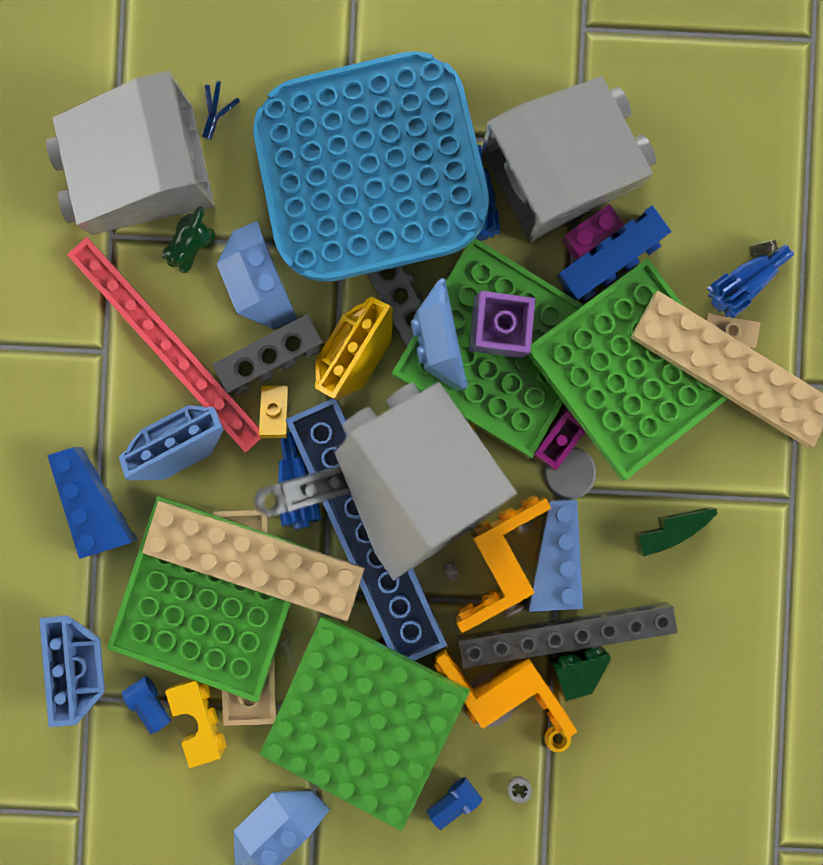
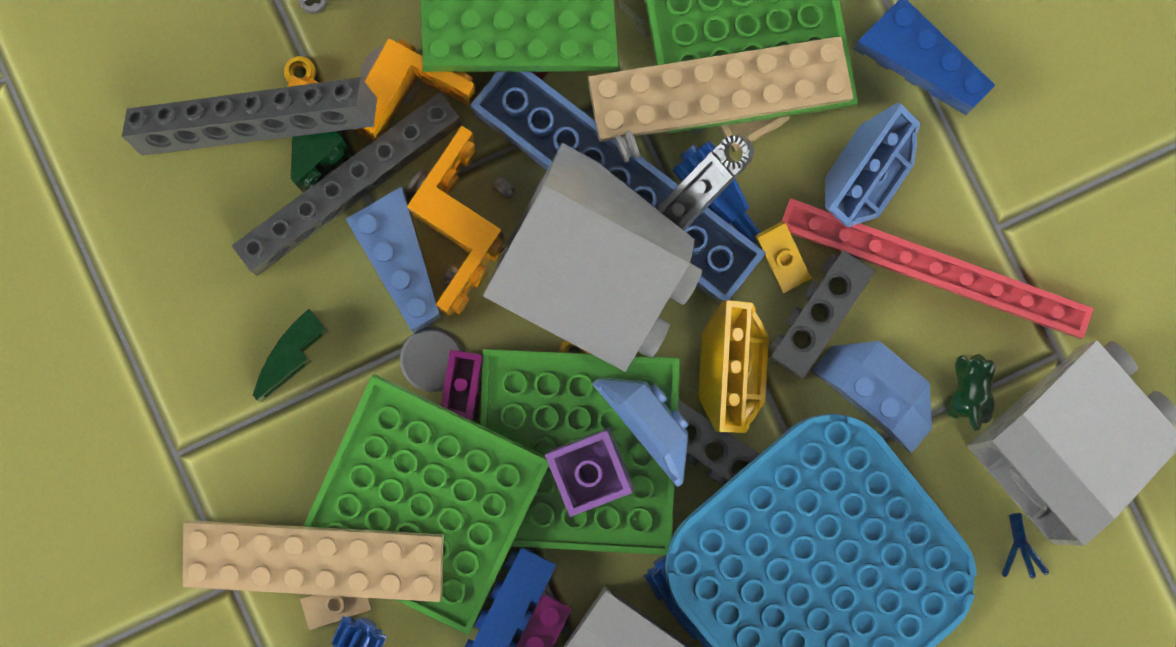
camera: 155 degrees right, 5 degrees down
none -> dark grey brick [122,77,377,155]
none -> light grey bush [614,130,640,163]

